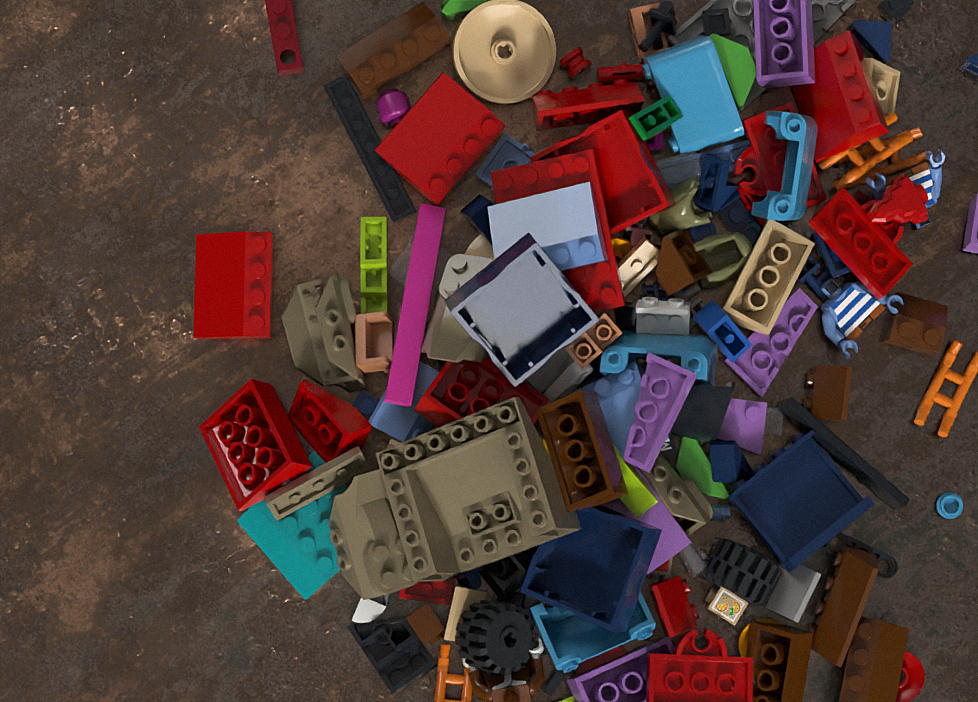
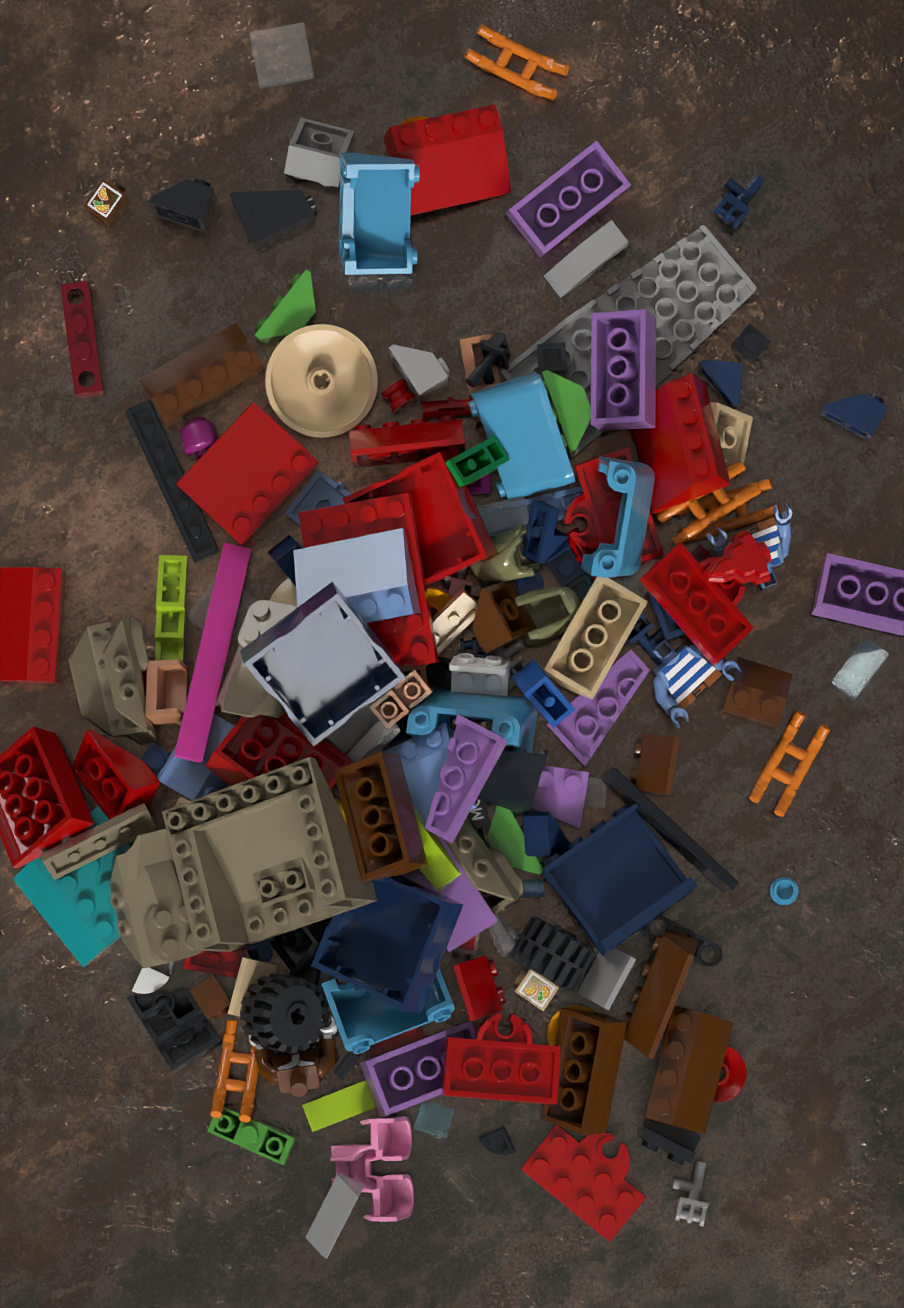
camera: 10 degrees right, 0 degrees up
none -> light grey slope [389,344,450,404]

